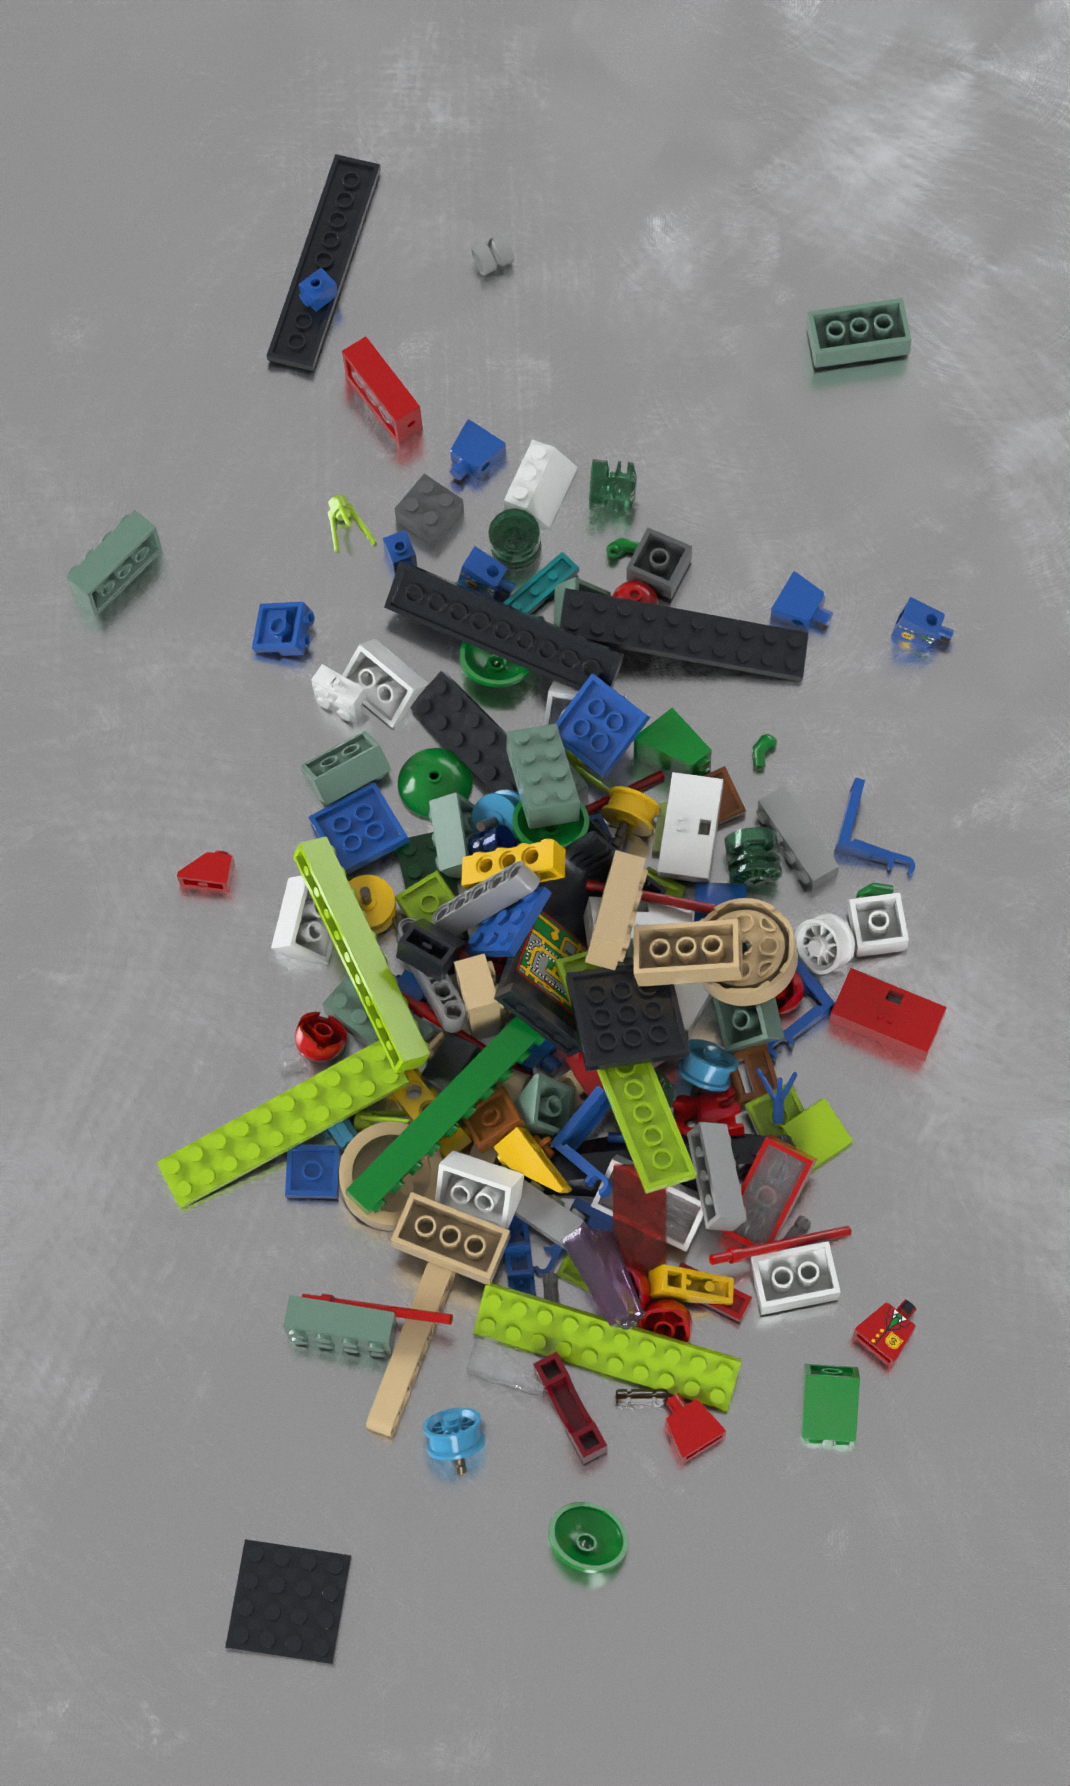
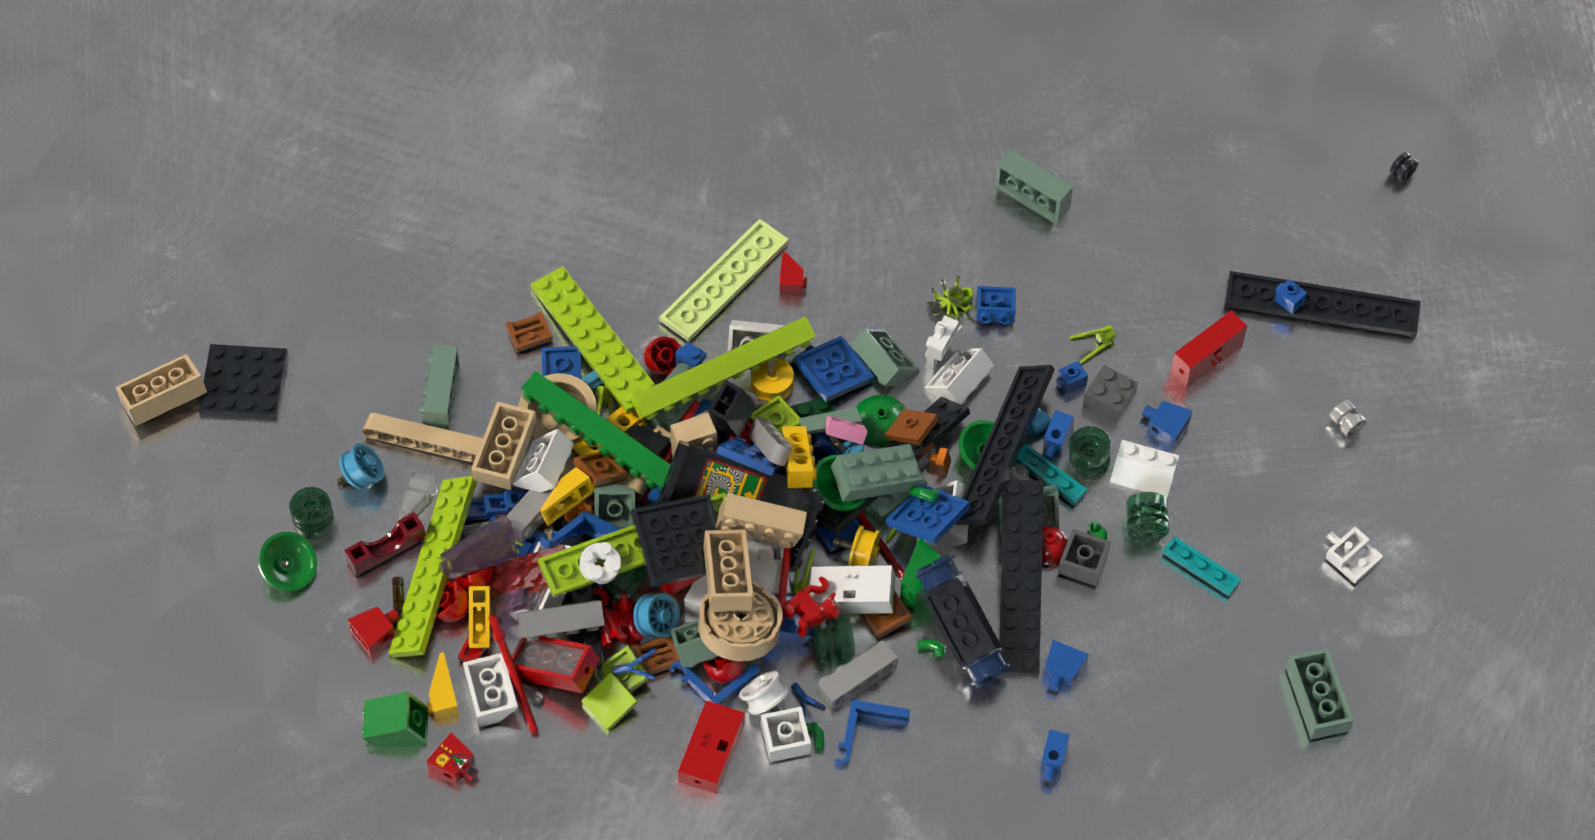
camera: 80 degrees right, 10 degrees down
red bar [301,1293,453,1325] -> none
none -> tan brick [115,354,207,426]
none -> clear green wheel [289,487,335,540]
none -> yellow slope [426,652,459,720]
none -> tile [490,587,528,618]
none -> dark orange plate [505,311,553,352]
none -> white plate [579,542,621,584]
none -> yellowish green plate [659,219,789,342]
none -> blue bracket [675,342,707,368]
none -> red animal [781,577,840,638]
none -> blue plant [791,682,826,723]
none -> bright pink slope [826,415,867,444]
none -> dark orange plate [885,409,939,445]
none -> green arm [909,486,939,503]
none -> black brick [914,554,1011,688]
none -> animal [927,276,977,318]
none -> orange tile [928,448,951,476]
none -> teal plate [1162,536,1241,596]
none -> white plate [1326,527,1383,584]
none -> black wheel [1389,152,1419,182]

